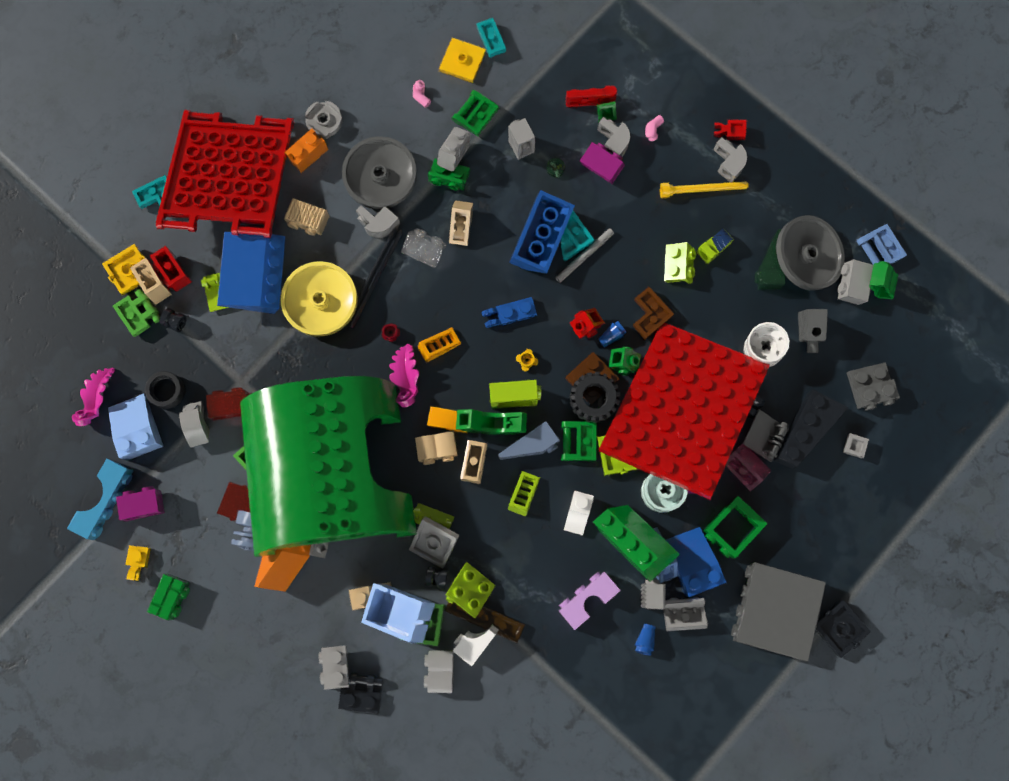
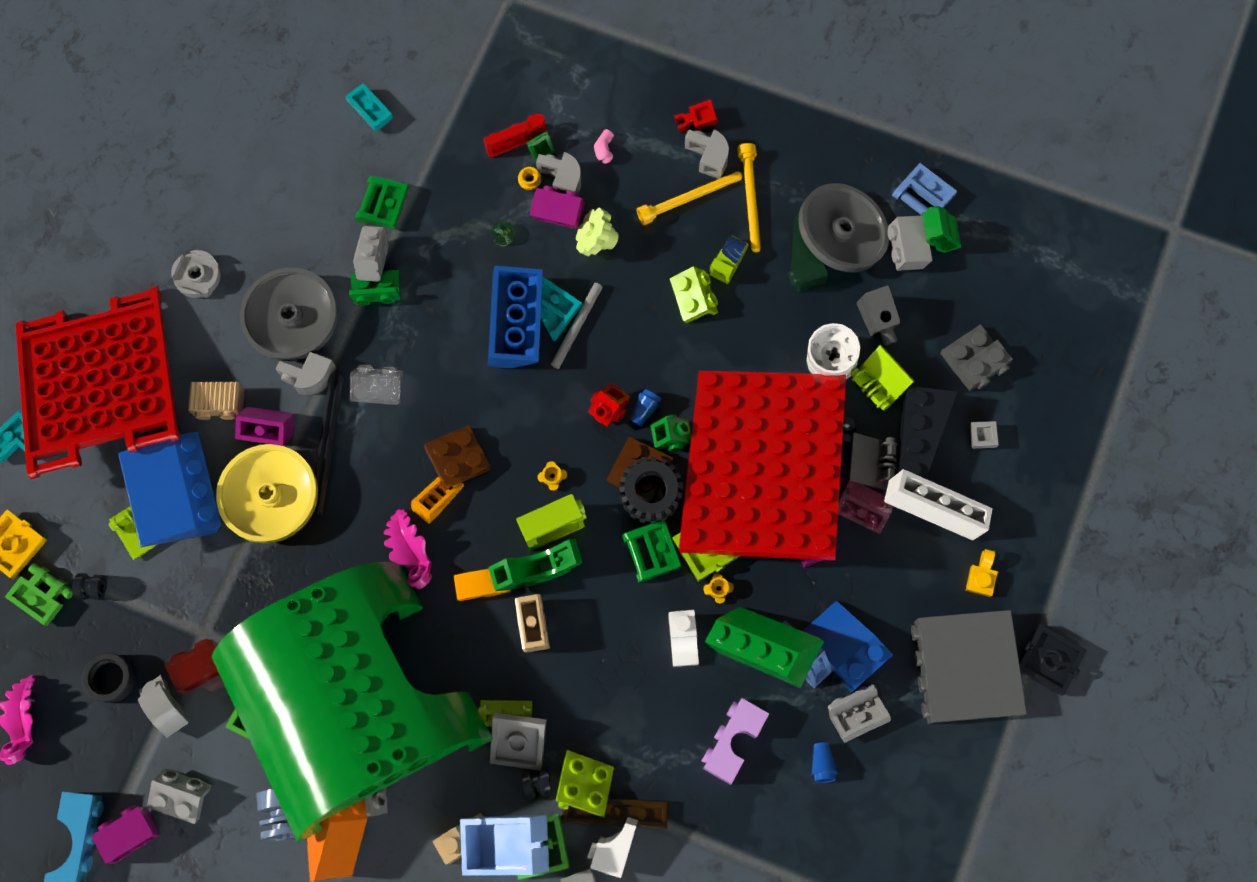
camera: 20 degrees left, 5 degrees down
light blue slope [108,394,163,461] -> none
tan arch [130,258,172,304] -> none
red brick [150,246,192,292] -> none
clear red piece [217,481,250,521] -> none
orange brick [285,128,328,173] -> none
dark red plate [381,323,400,342] -> none
bright pink arm [413,80,431,108] -> none
tan brick [415,432,458,465] -> none
yellow plate [439,38,486,83] -> none
tan arch [449,201,473,246] -> none
blue hinge [482,297,537,328] -> none
sand blue slope [498,422,559,460] -> none
light grey brick [508,118,535,160] -> none
lime slope [508,471,540,516] -> none
reddish brown plate [633,287,674,340] -> none
light grey brick [640,580,665,609] -> none
light aqua wheel [641,474,688,513] -> none
green window [703,496,767,559] -> none
none -> light grey bracket [147,769,211,824]
none -> magenta brick [235,407,294,446]
none -> reddish brown plate [424,425,491,489]
none -> yellow plate [518,167,541,190]
none -> yellowish green plant [576,208,618,256]
none -> yellow plate [704,573,734,604]
none -> yellow piece [737,143,761,253]
none -> lime hinge [850,345,914,411]
none -> white brick [884,469,993,540]
none -> yellow plate [965,549,998,597]

